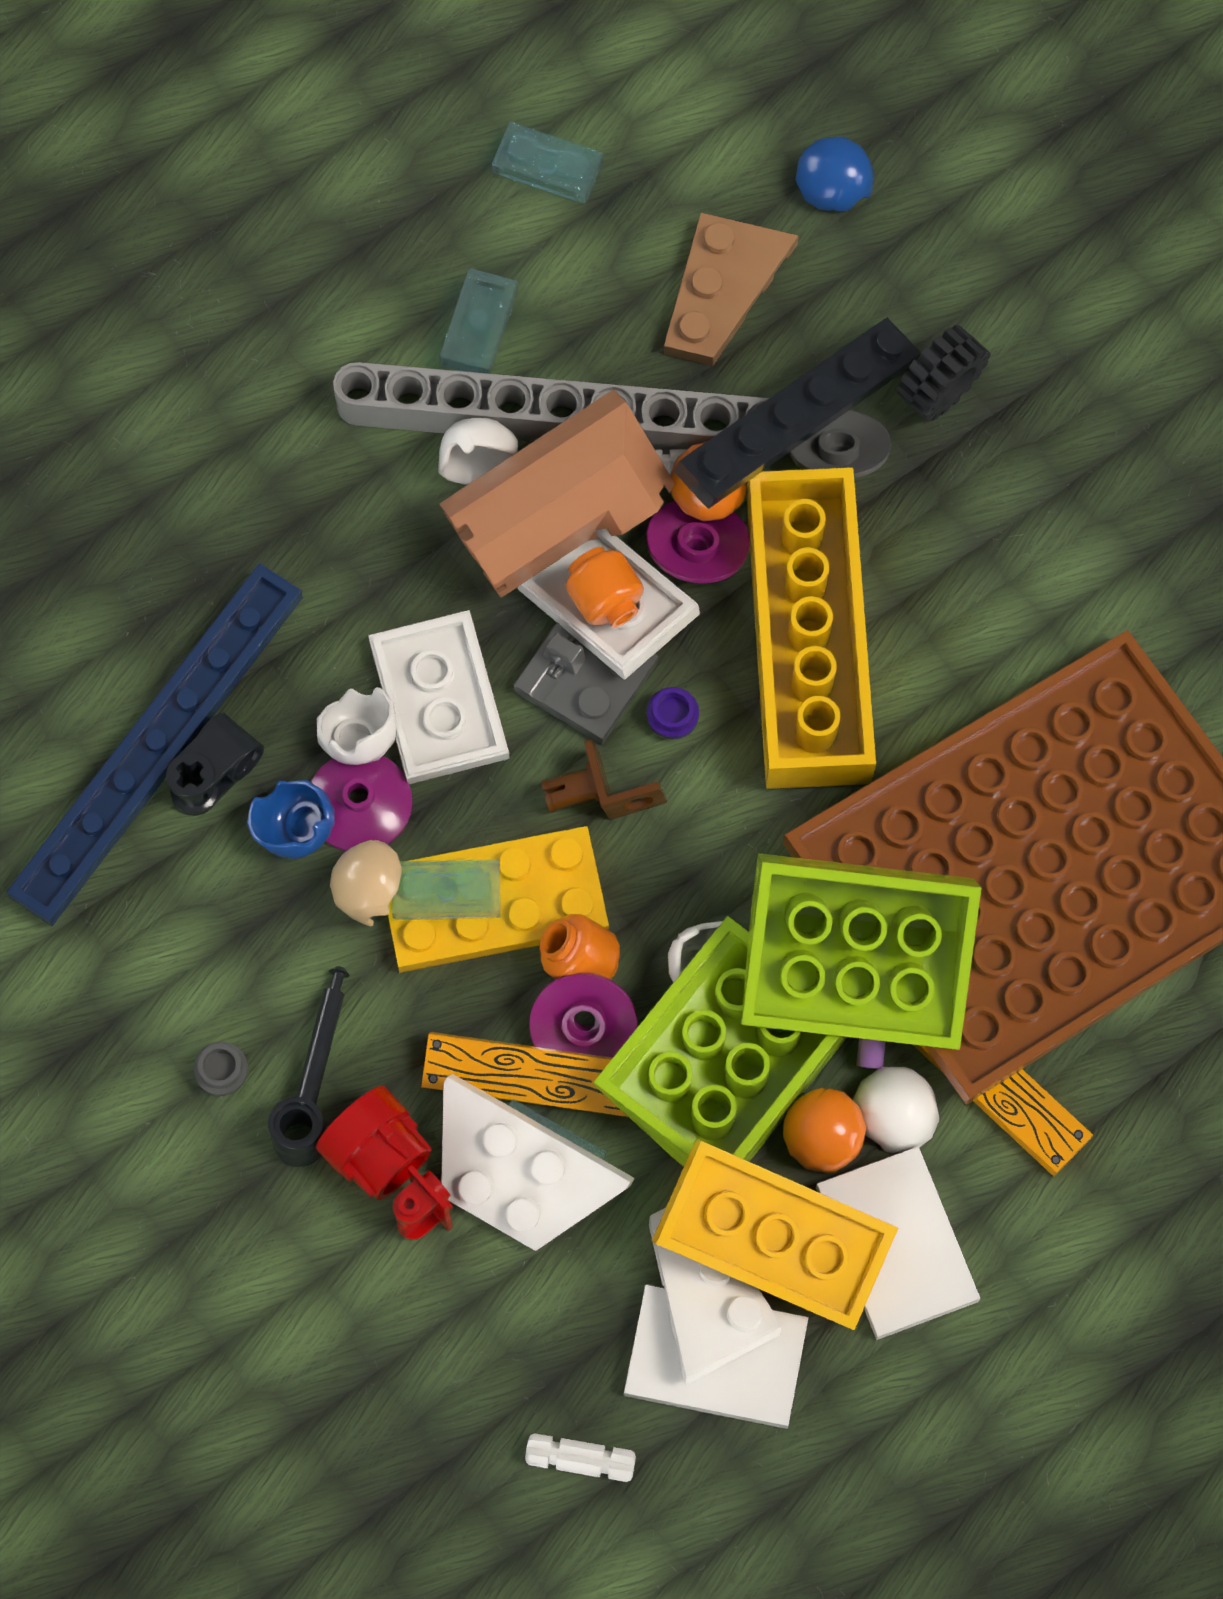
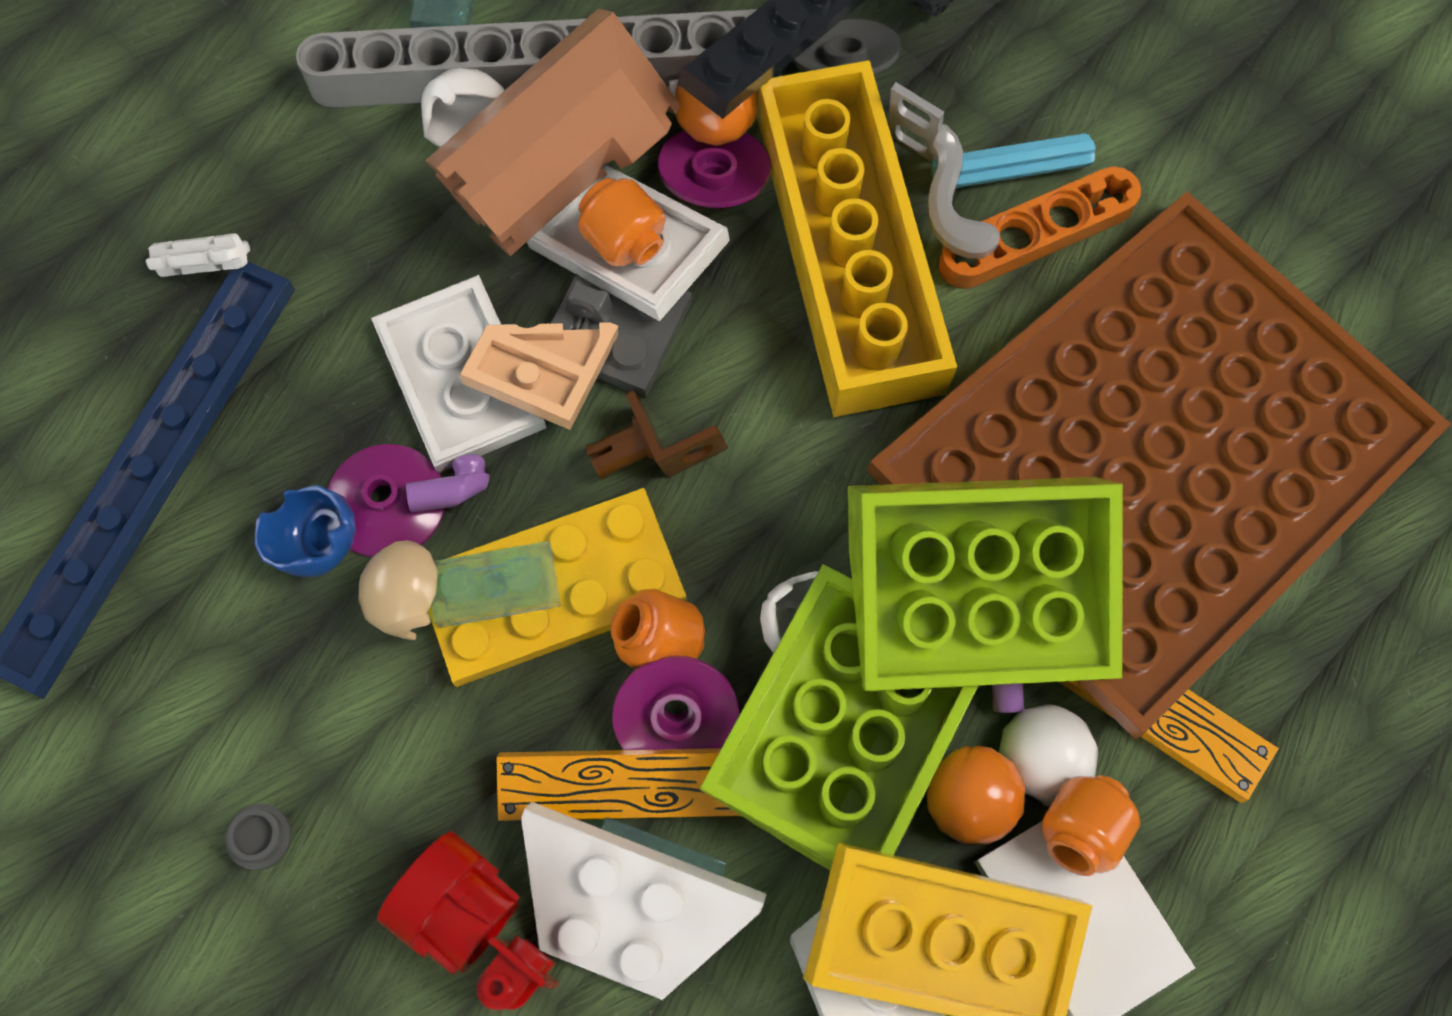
camera: 10 degrees left, 0 degrees up
black piece [166,713,264,816] -> none
black piece [268,966,350,1167] -> none
white hair [317,687,397,765] -> none
dark purple plate [647,687,699,739] -> none
none -> white axle [146,233,250,277]
none -> medium lavender arm [406,454,490,513]
none -> light nougat wing [460,322,618,430]
none -> light grey piece [888,83,1000,259]
none -> medium azure axle [931,133,1095,188]
none -> orange beam [938,167,1141,289]
none -> orange head [1041,775,1141,876]

